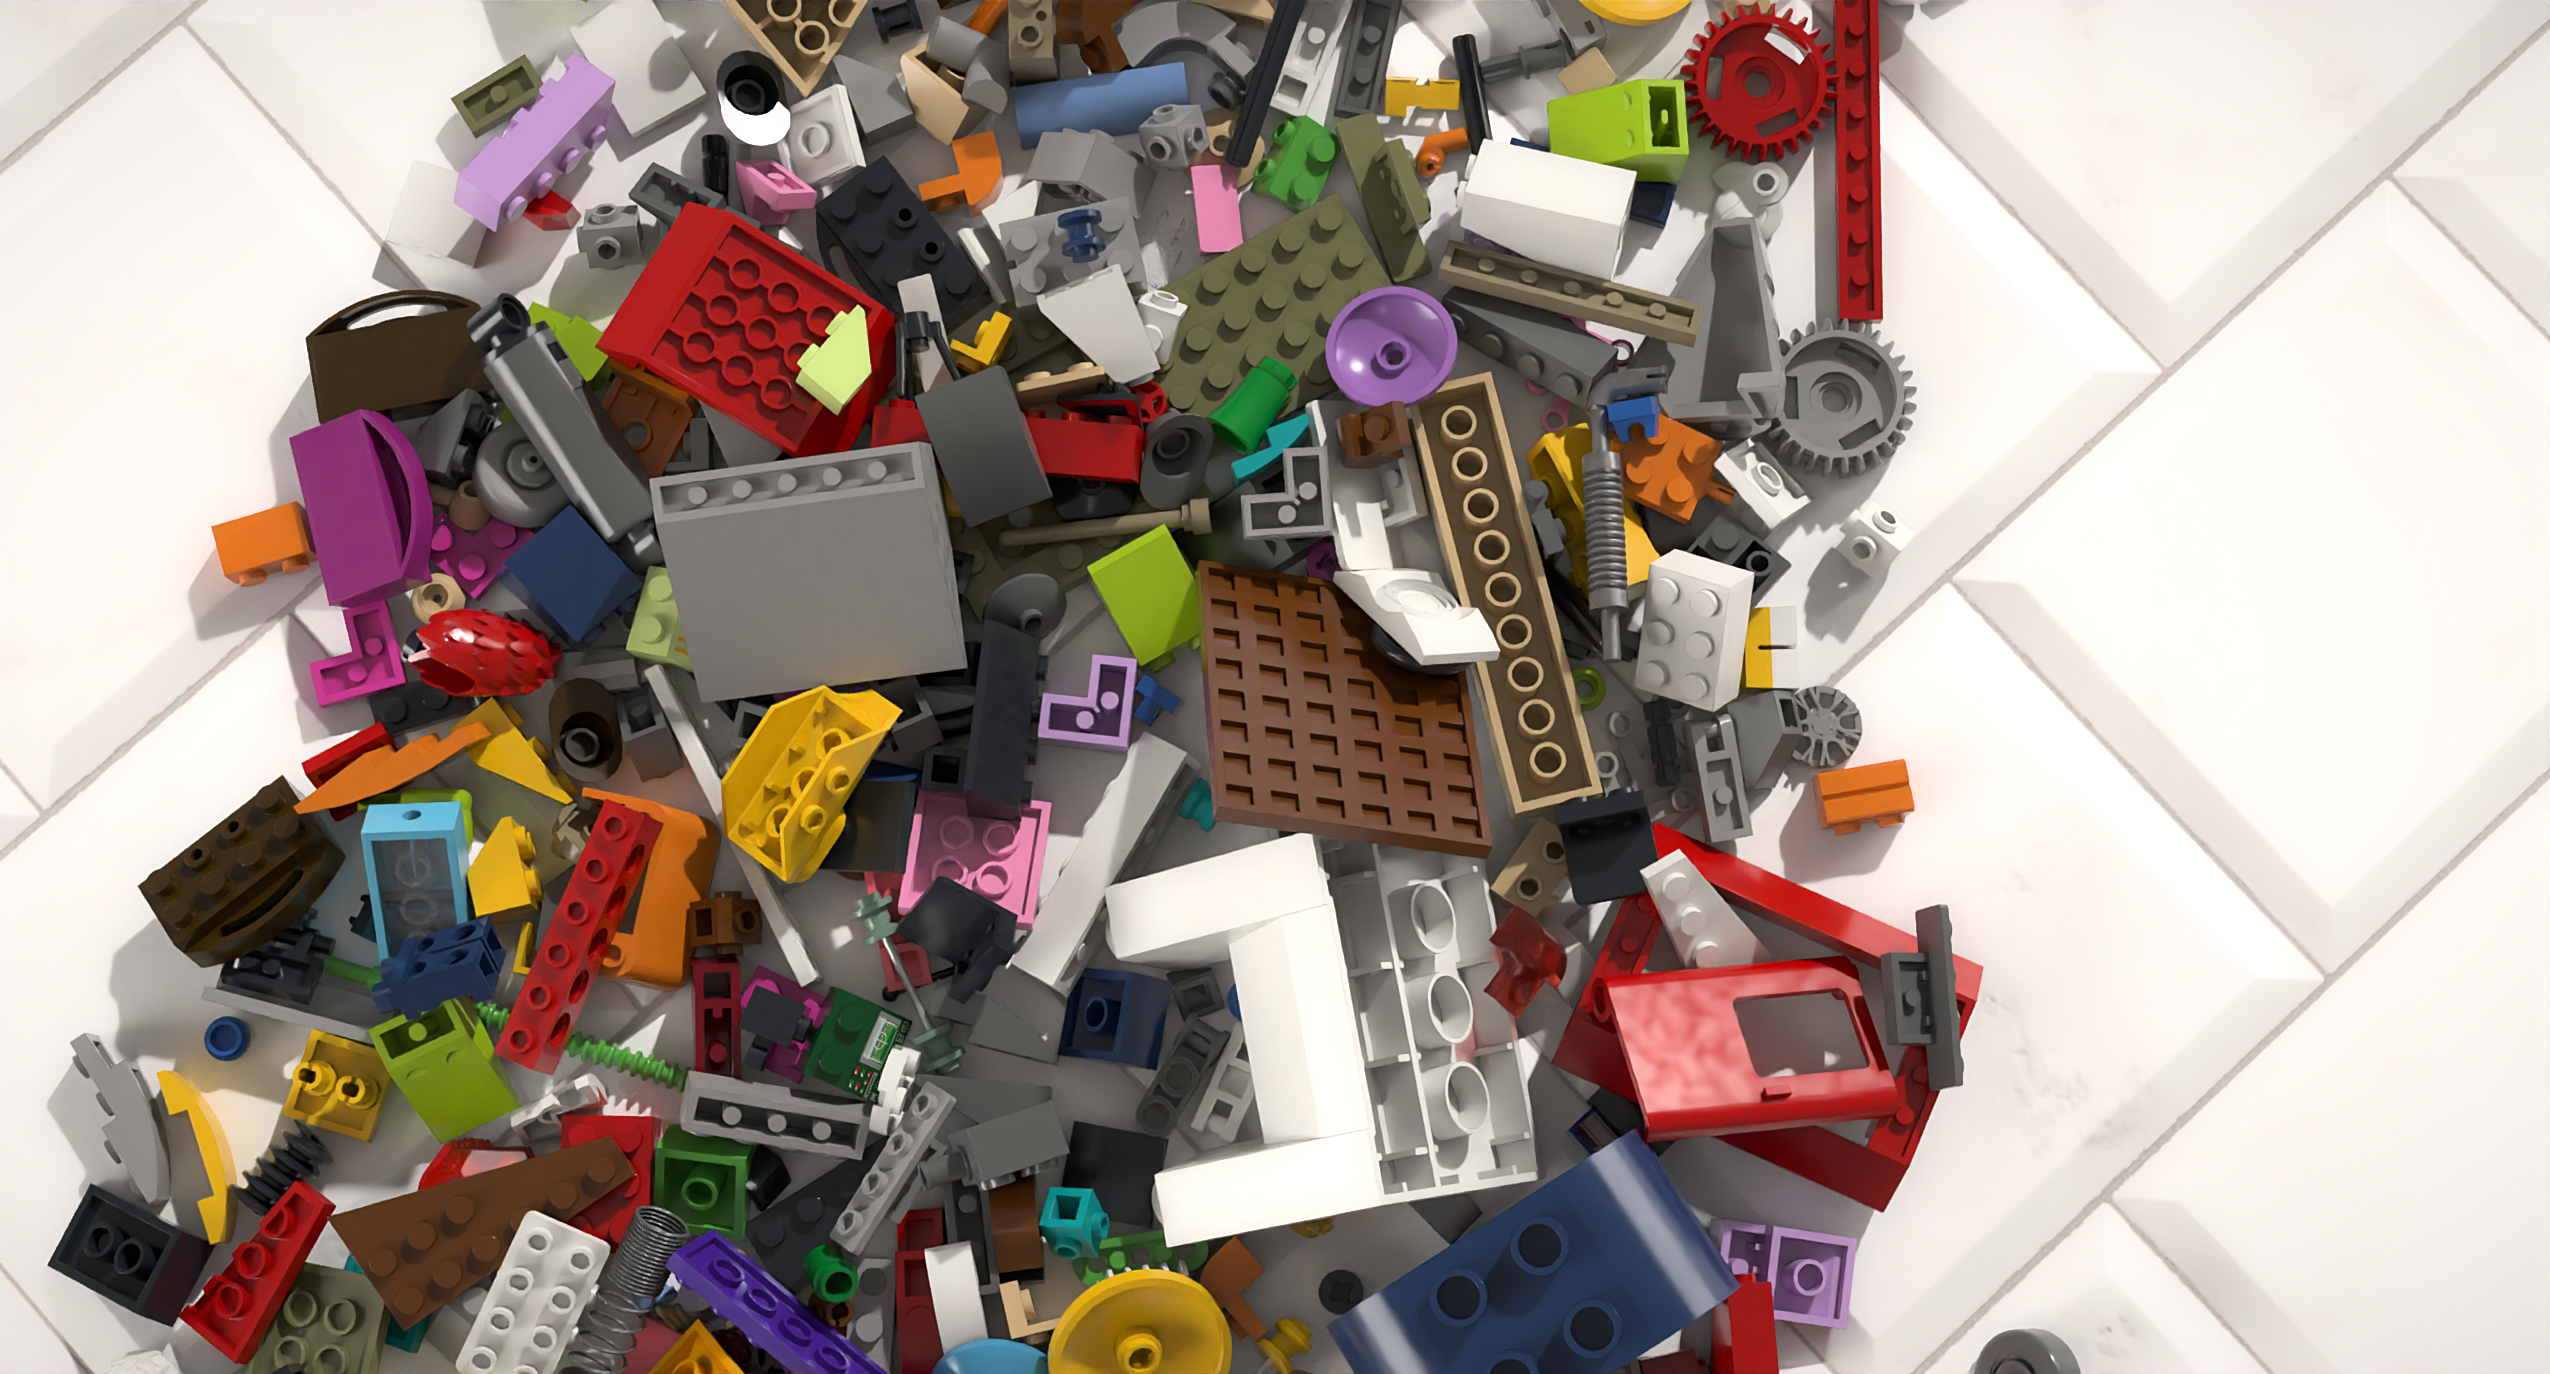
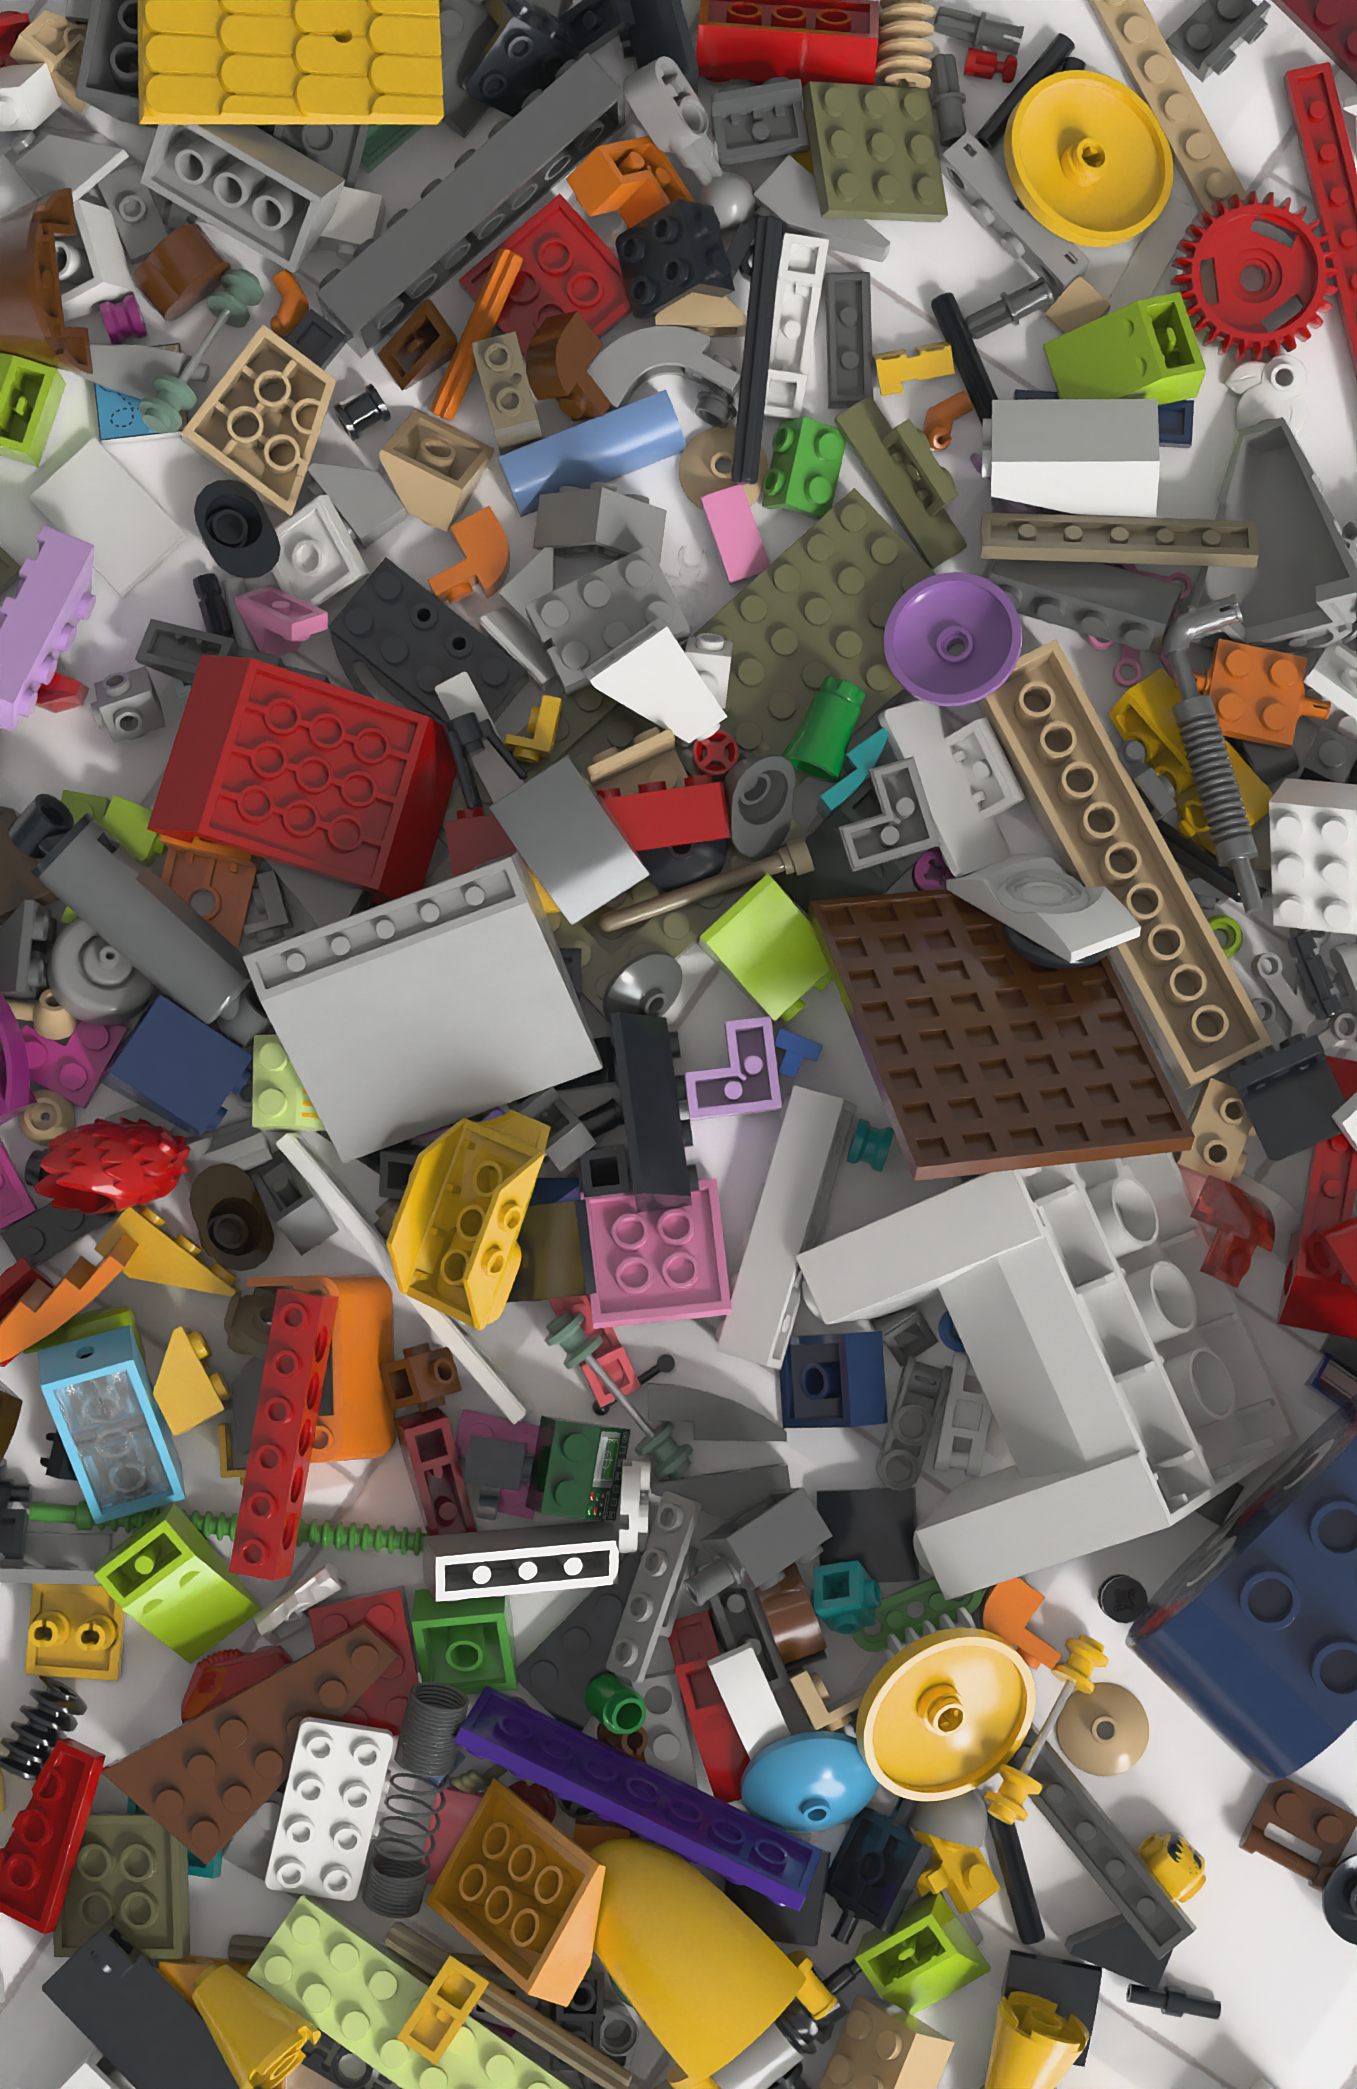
camera: 15 degrees left, 5 degrees up
dark blue hips [371,915,507,1021] -> none
black slope [746,1144,792,1213] -> none
yellowish green slope [795,304,871,416] -> none
black bracket [897,876,1018,1004] -> none
light grey brick [925,16,1012,114] -> none
black piece [1056,382,1144,430] -> none
dark blue wheel [1057,209,1106,263] -> none
light grey brick [1138,104,1210,171] -> none
reddish brown brick [1334,401,1412,469] -> none
blue tile [1606,396,1661,443] -> none

